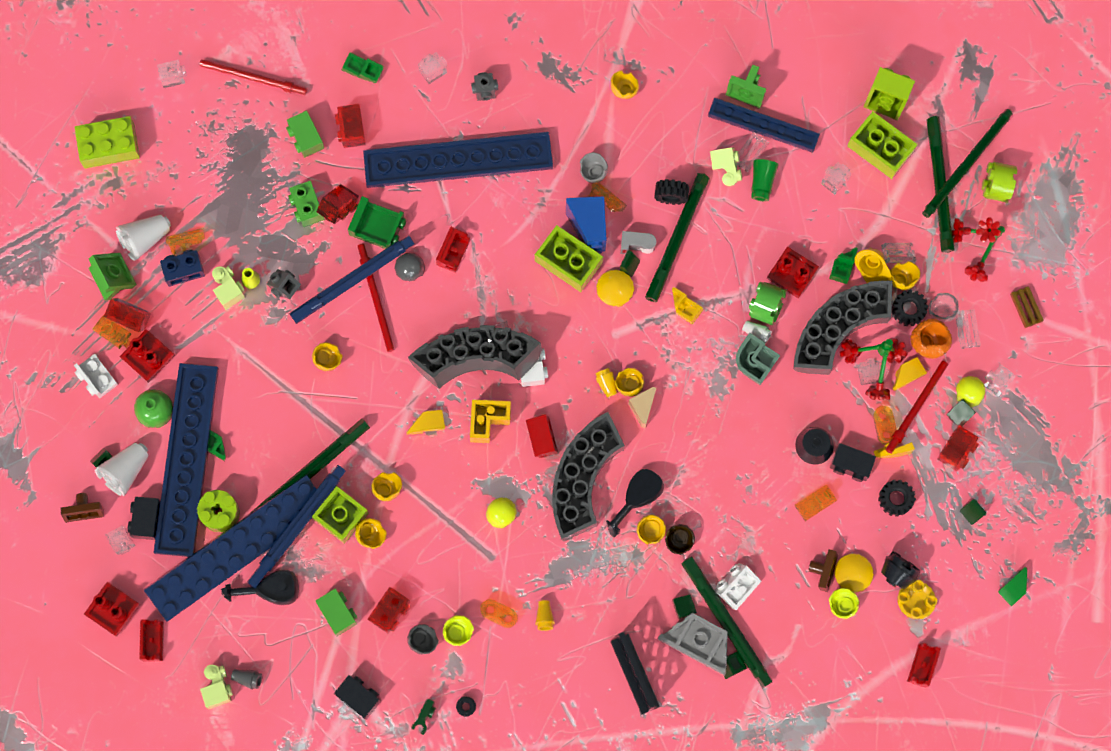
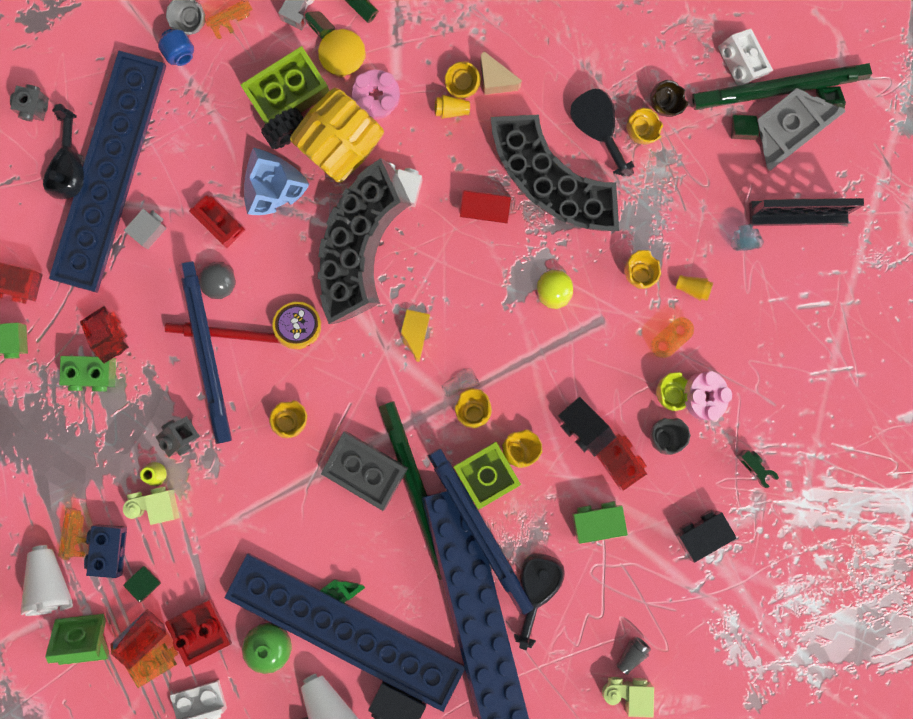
camera: 65 degrees left, 10 degrees up
lime brick [197,490,240,532] -> none
green panel [348,196,407,249] -> none
black plate [456,696,476,717] -> none
yellow brick [470,400,511,443] -> none
blue slope [566,196,607,254] -> none
none -> black piece [43,104,84,199]
none -> dark green slope [123,566,161,602]
none -> light grey brick [124,209,167,249]
none -> blue head [158,29,194,66]
none -> light blue brick [244,147,309,215]
none -> black tyre [261,108,303,149]
none -> tile [272,302,321,349]
none -> yellow wheel [290,87,384,183]
none -> dark grey plate [321,431,408,511]
none -> bright pink plate [352,70,400,119]
none -> clear cone [441,367,479,397]
none -> black brick [558,397,617,457]
none -> yellow hair [624,250,661,289]
none -> bright pink plate [684,371,732,420]
none -> clear light blue cone [730,224,764,251]

